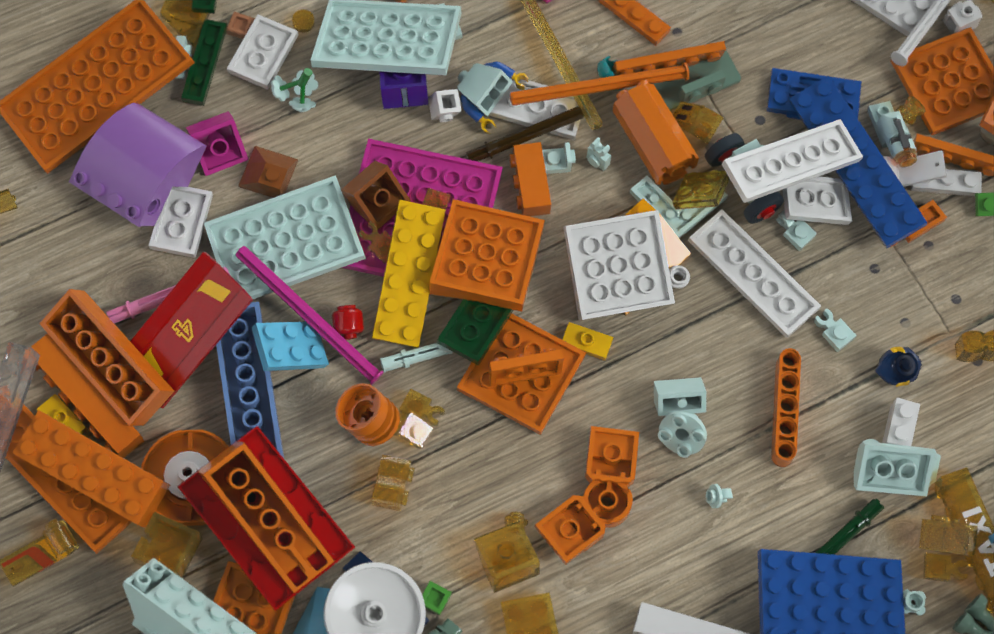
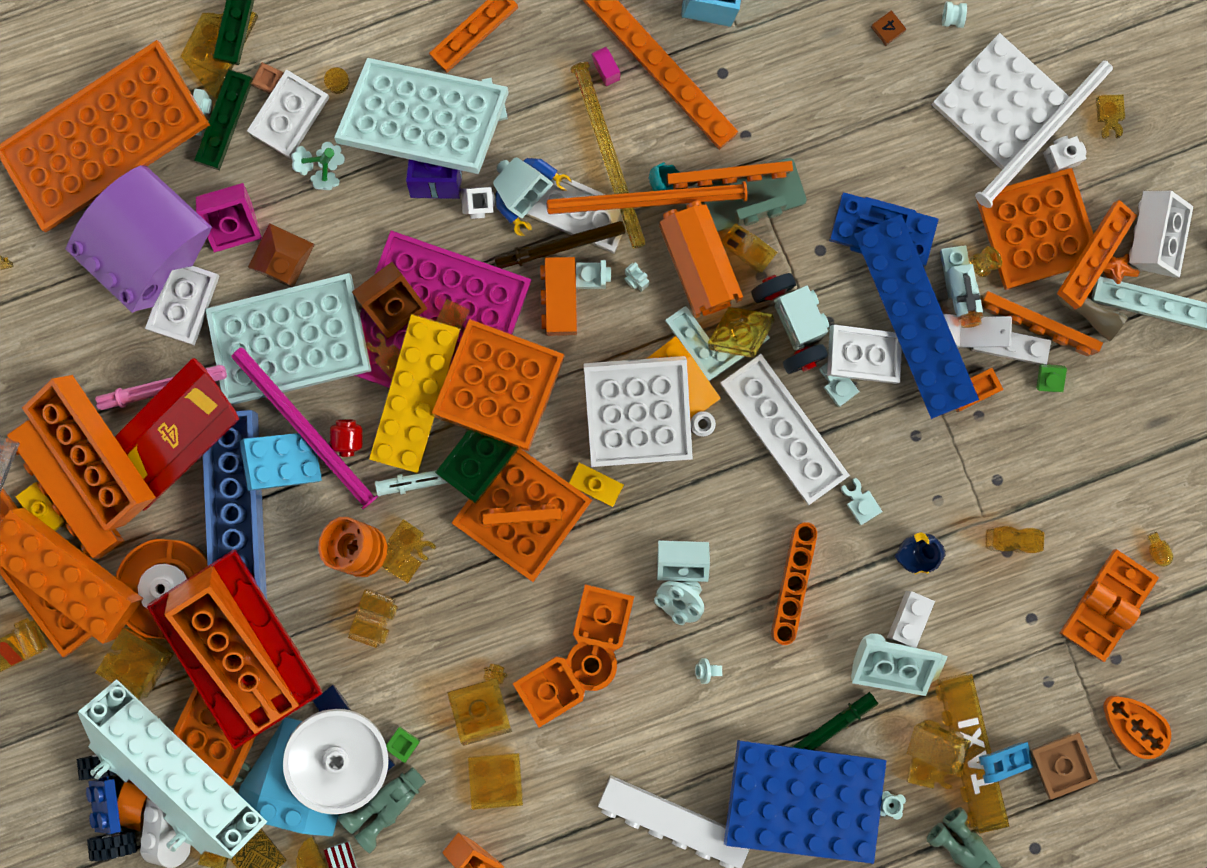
camera: 10 degrees right, 15 degrees up
white plate [722,119,863,203] -> none

